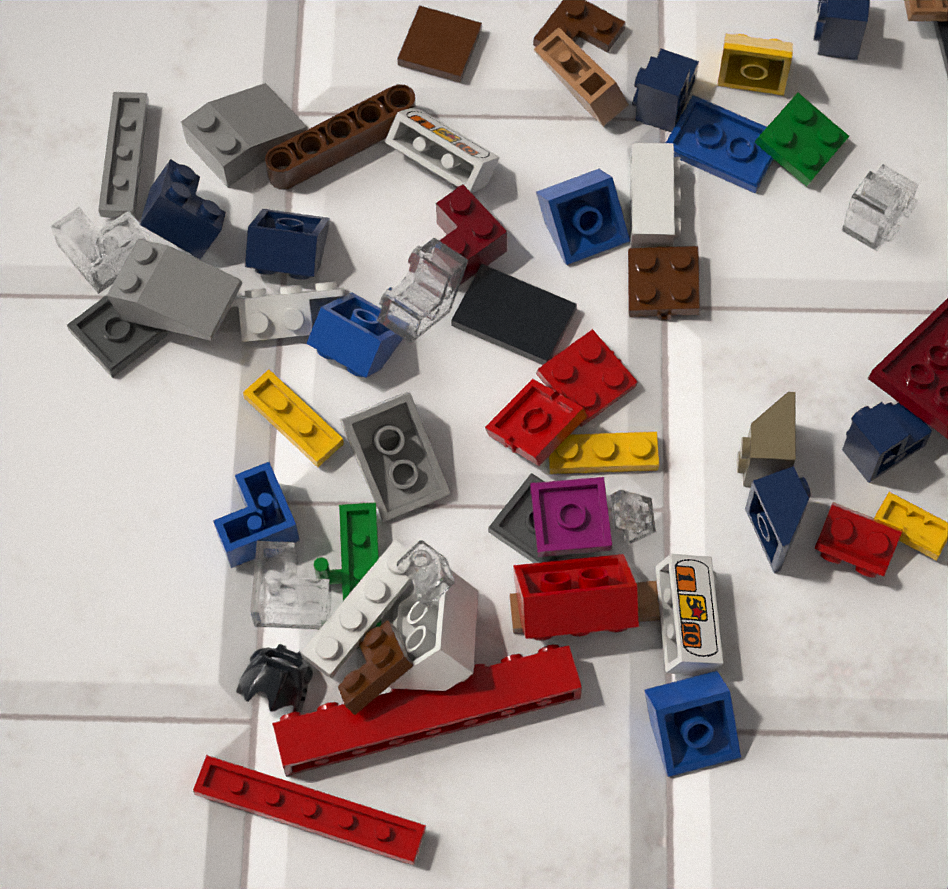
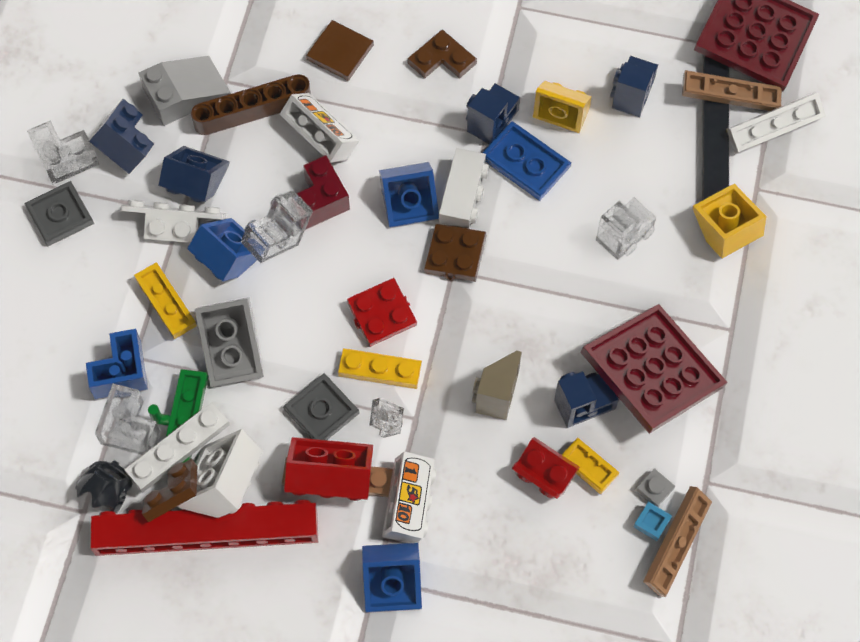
camera: 10 degrees right, 0 degrees up
light grey plate [98,92,149,218] -> none
light grey slope [107,239,243,341] -> none
red plate [193,755,426,866] -> none
clear bracket [396,540,455,609] -> none
black tile [451,264,577,365] -> none
red plate [485,379,587,466] -> none
magenta plate [530,477,612,557] -> none
medium nougat slope [534,28,629,126] -> none
dark blue slope [745,466,811,573] -> none
green plate [754,92,850,187] -> none

